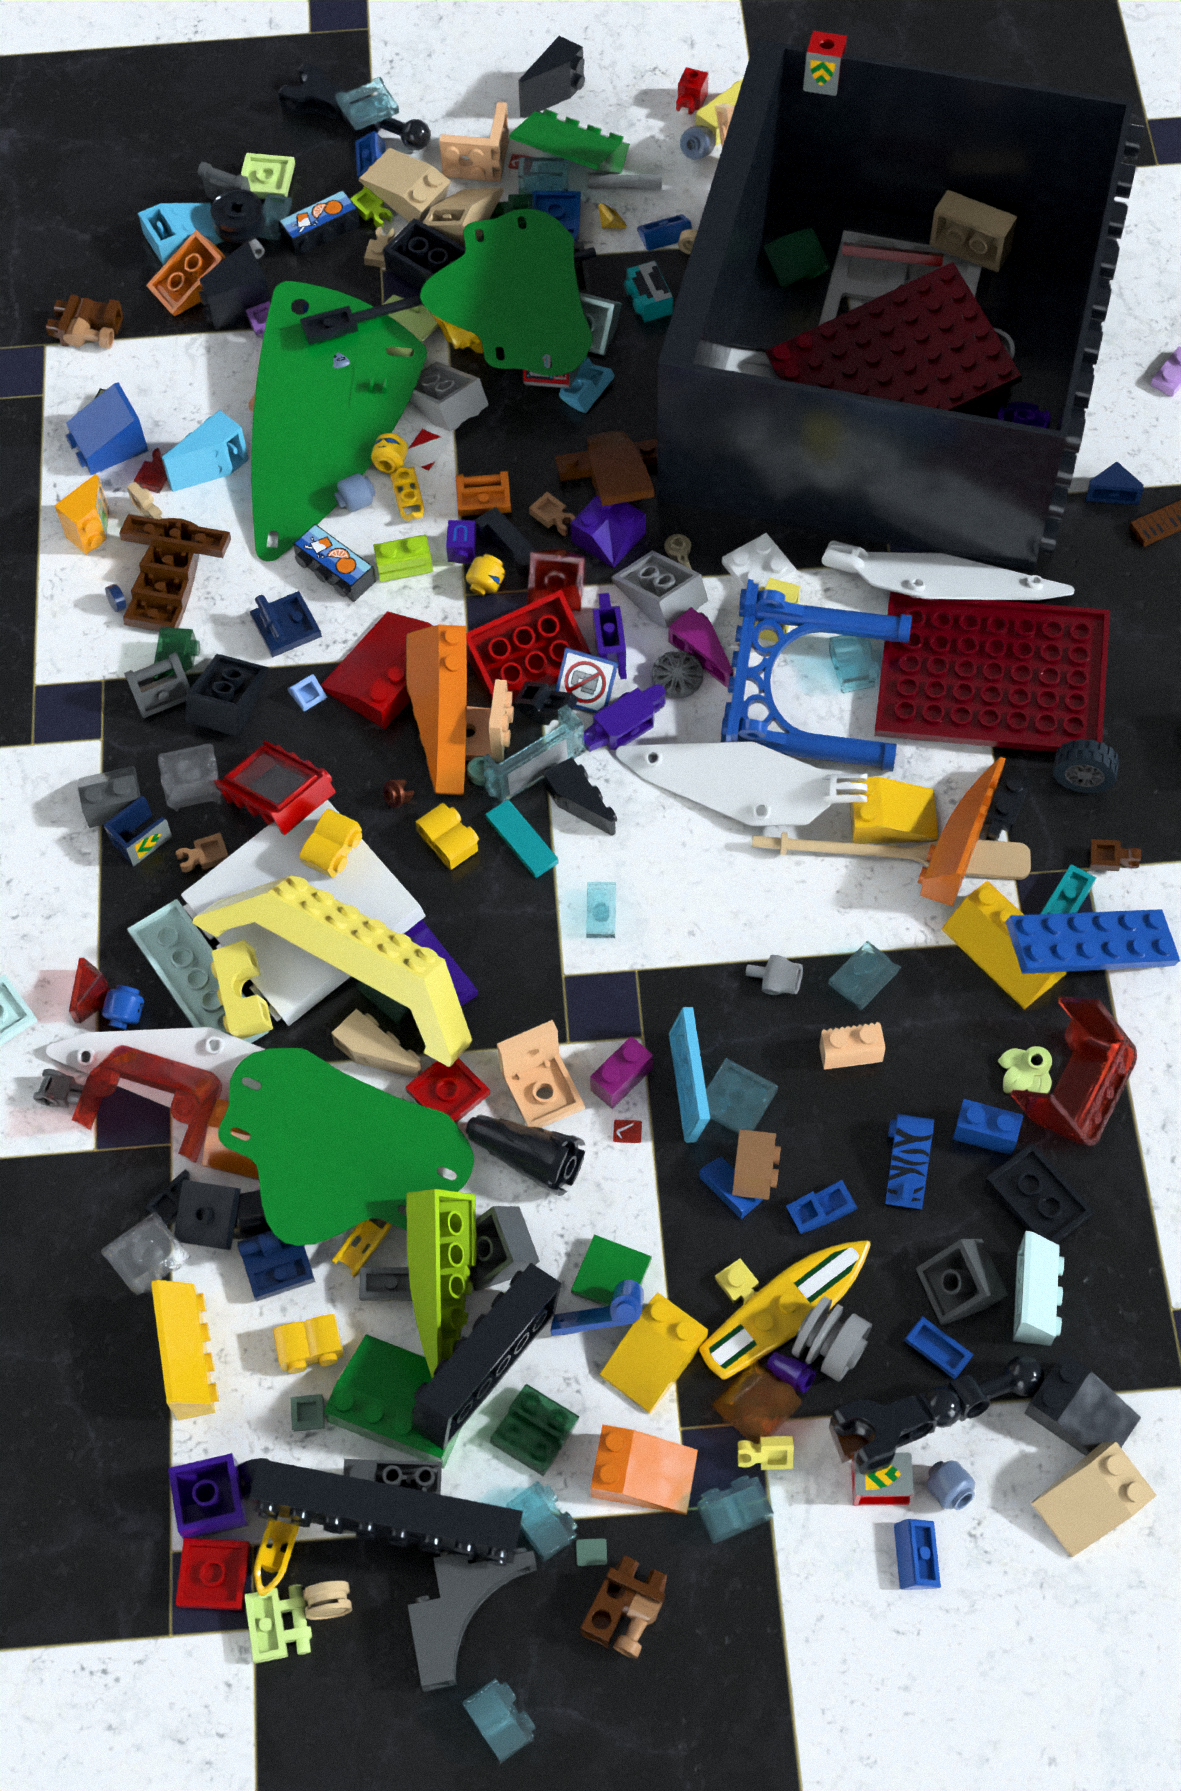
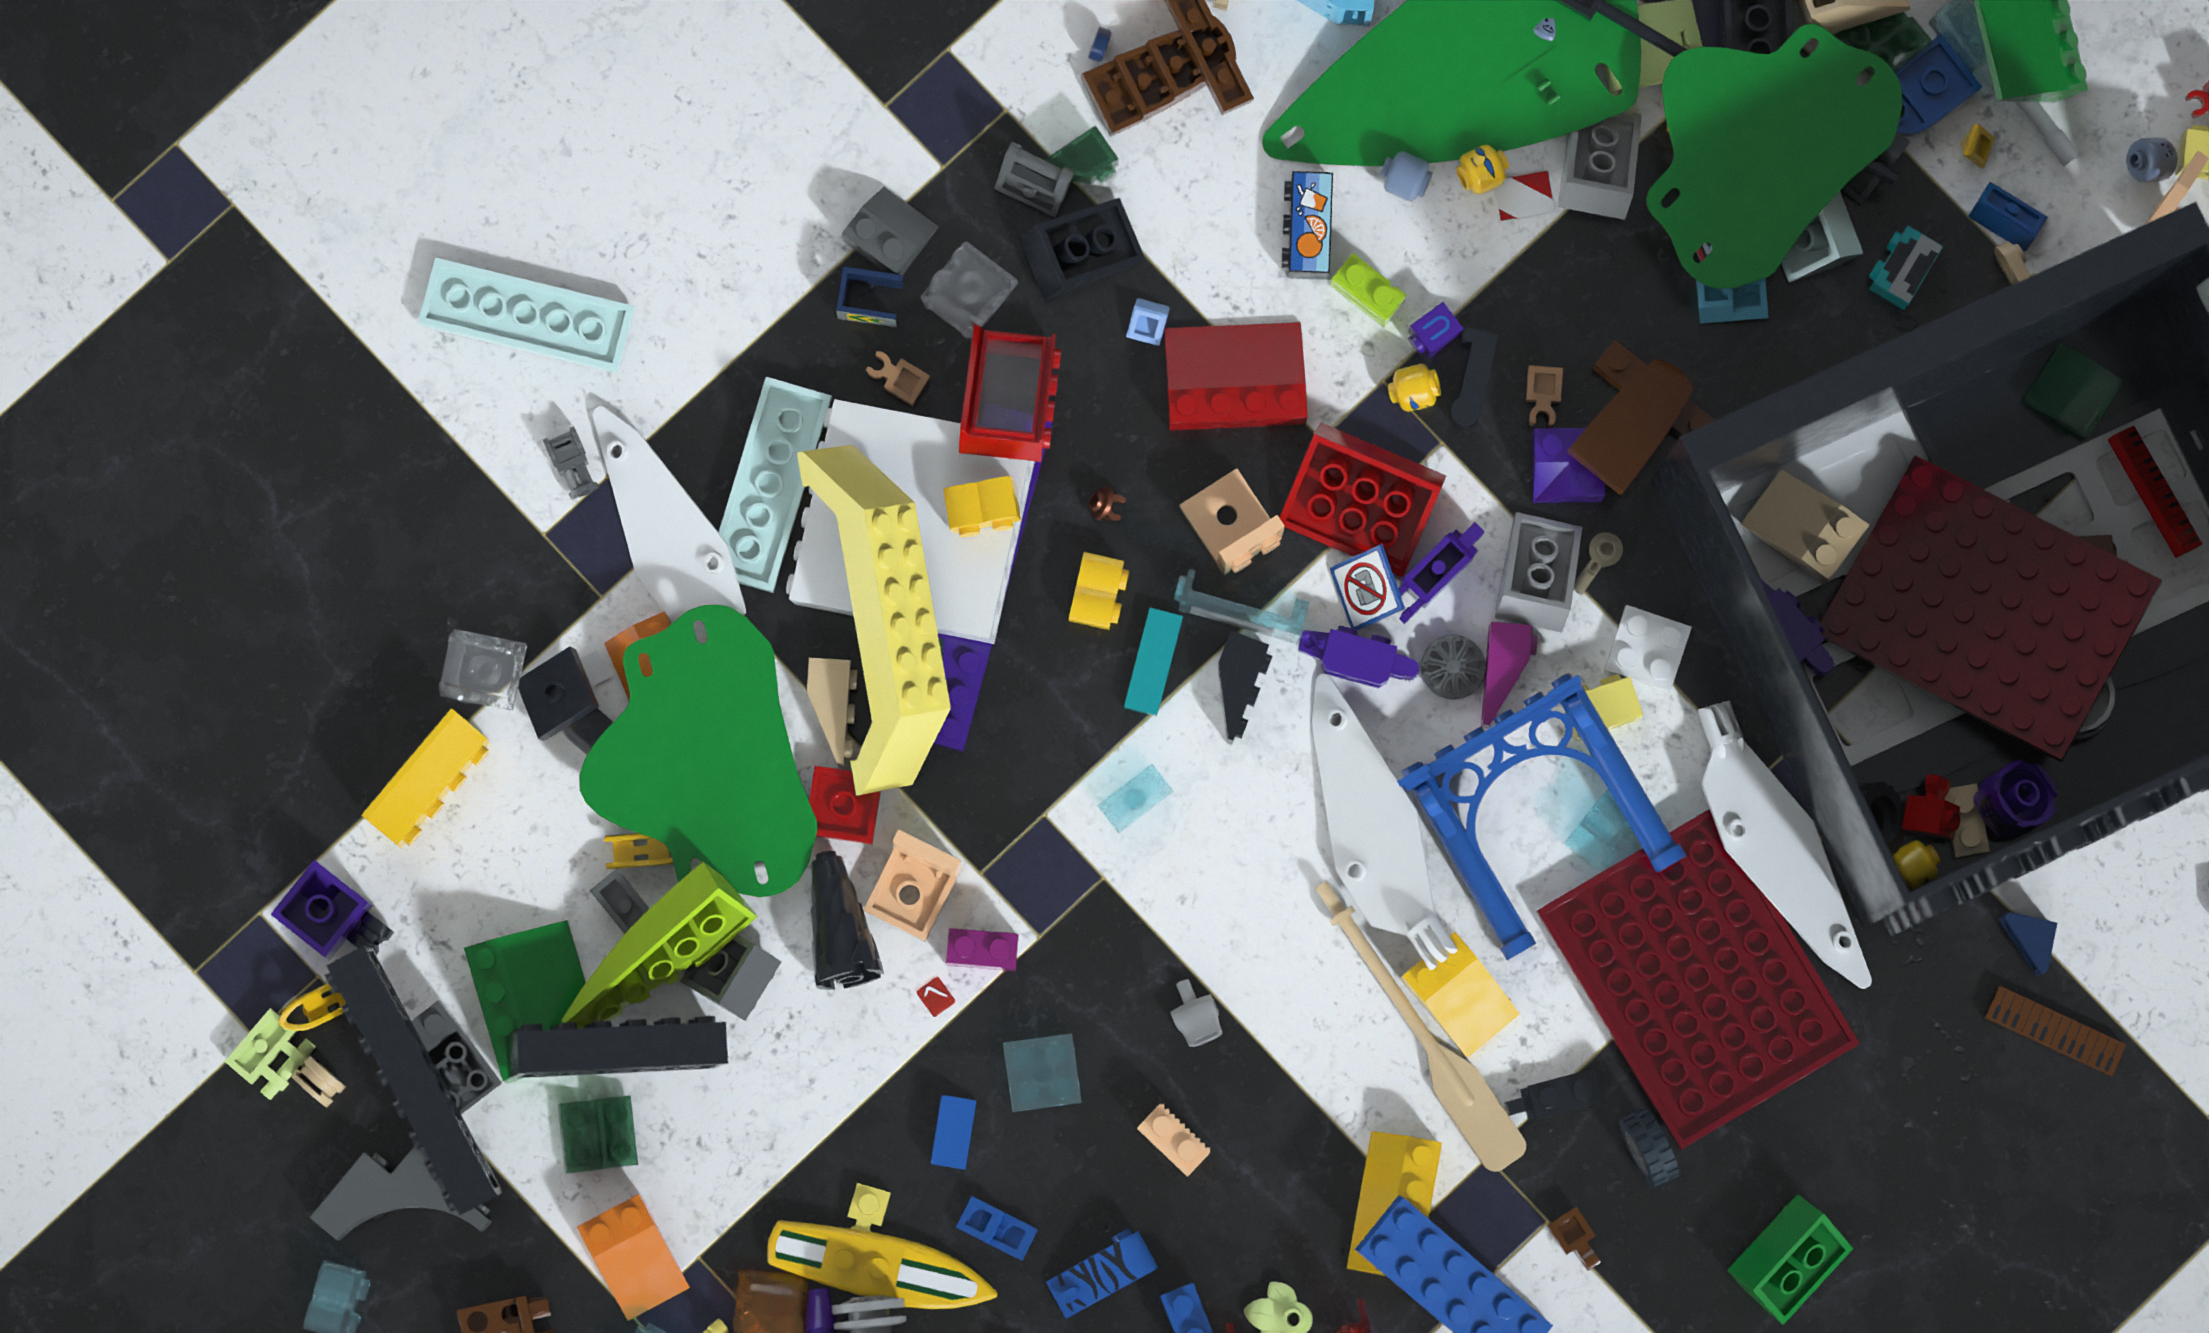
camera: 45 degrees right, 20 degrees up
clear red slope [69,958,110,1023] -> none
clear red windscreen [72,1045,222,1163] -> none
blue head [102,985,144,1030] -> none
black tile [143,1169,190,1231] -> none
red plate [175,1538,251,1611] -> none
light yellow arch [210,940,273,1039] -> none
dark blue plate [237,1230,316,1302] -> none
dark blue plate [249,591,322,658] -> none
yellow brick [273,1314,344,1374] -> none
sand green tile [290,1394,325,1432] -> none
yellow piece [390,467,424,521] -> none
orange wedge [406,624,467,795] -> none
orange plate [455,471,511,516] -> none
sand green tile [467,756,495,785] -> none
clear light blue brick [506,1481,577,1562] -> none
black brick [513,681,578,726] -> none
clear red slope [527,549,586,611] -> none
blue door [550,1280,644,1336] -> none
green tile [571,1235,652,1306] -> none
sand green sticker [576,1539,607,1566] -> none
yellow slope [600,1292,708,1414] -> none
medium azure tile [669,1007,710,1143] -> none
medium nougat brick [732,1129,781,1200] -> none
clear light blue plate [828,940,900,1010] -> none
orange wedge [918,757,1006,907] -> none
teal plate [1041,865,1097,914] -> none

